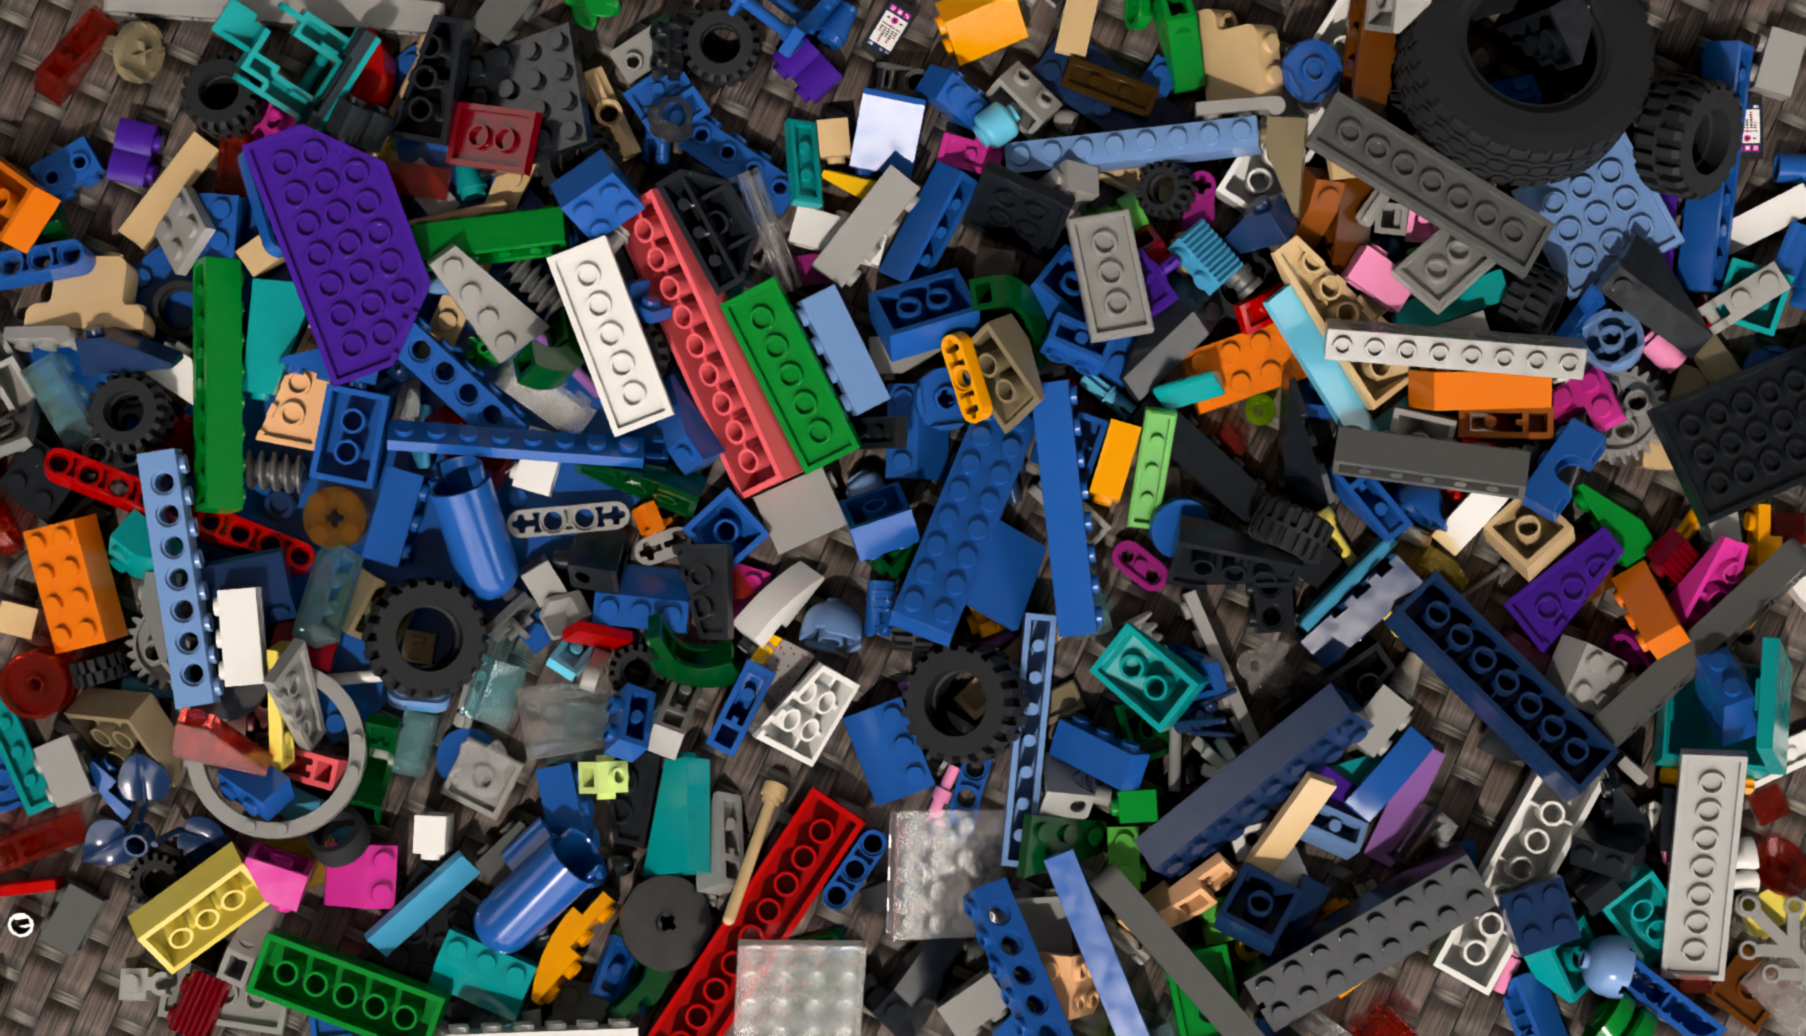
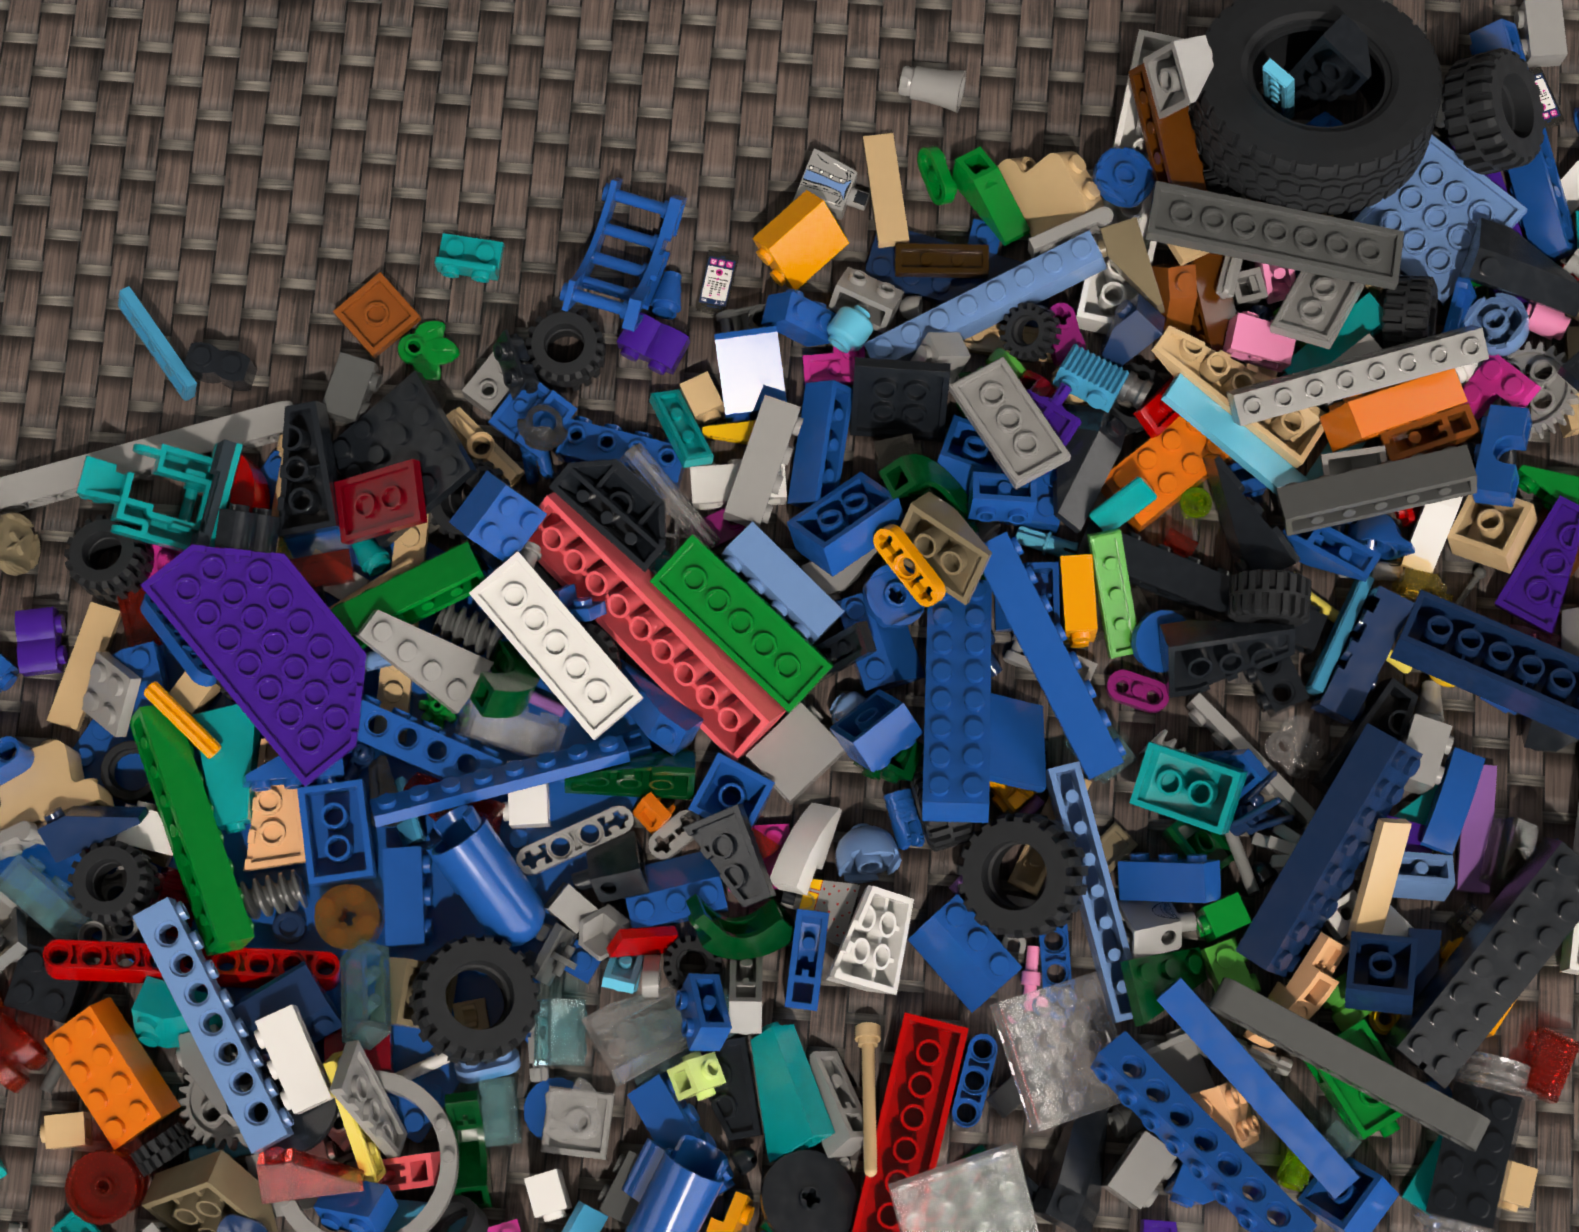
camera: 15 degrees left, 10 degrees down
none -> light orange axle [144,681,221,759]
none -> medium azure tile [1263,58,1295,120]

